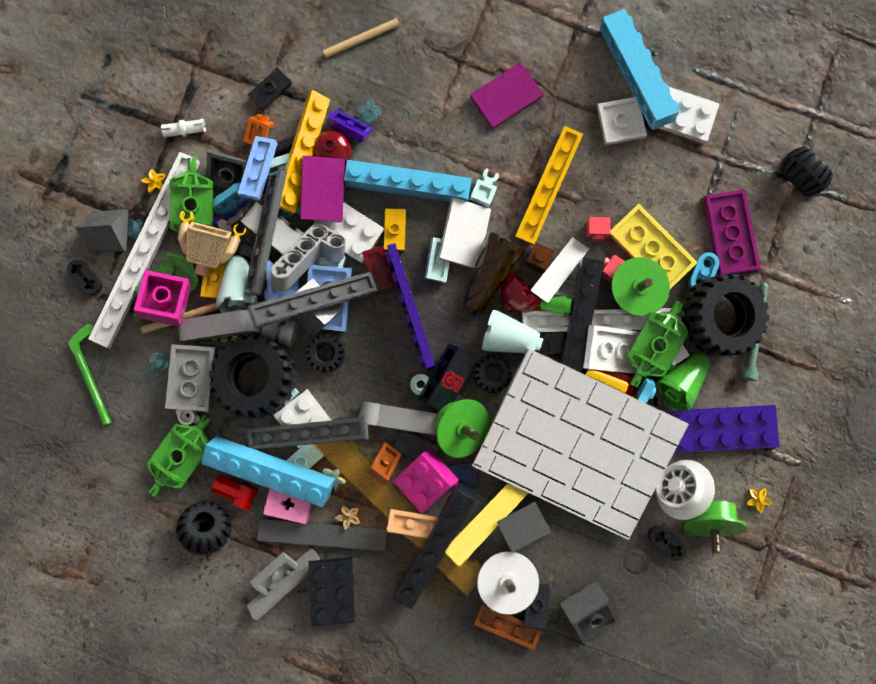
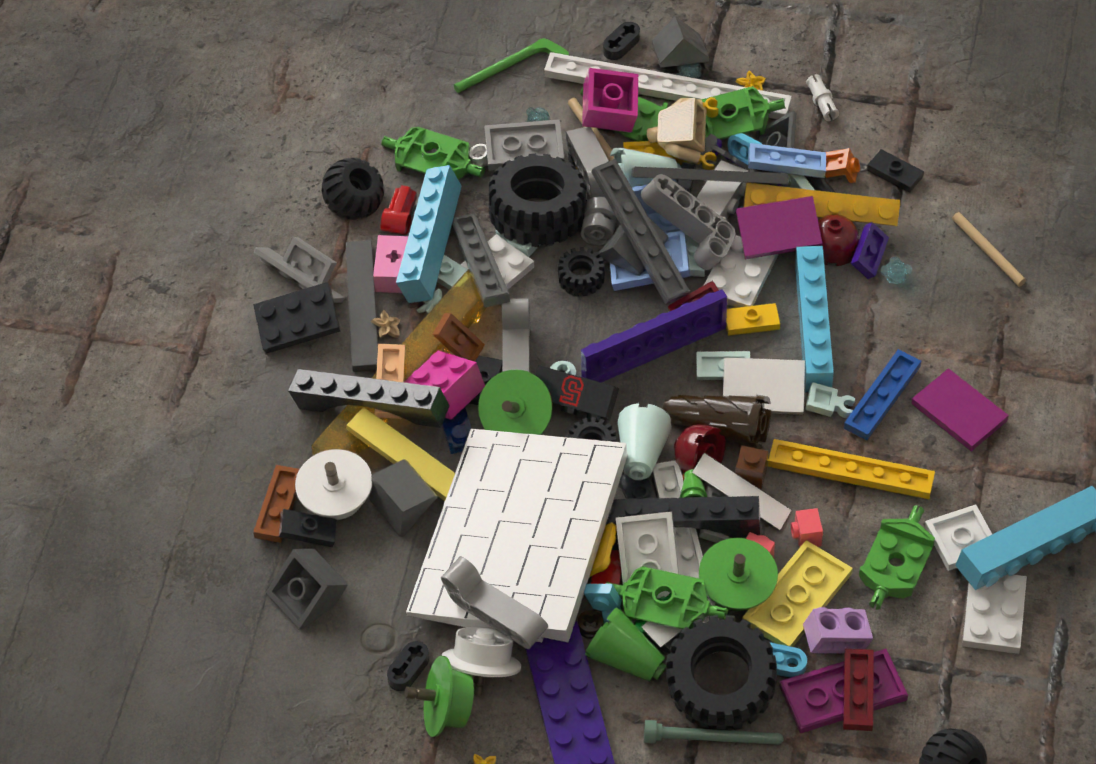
camera: 85 degrees right, 30 degrees down
none -> light grey beam [440,556,548,649]
none -> lavender brick [803,607,873,654]
none -> dark red plate [843,648,874,731]
none -> blue plate [844,349,921,440]
none -> bright green plate [859,505,935,610]

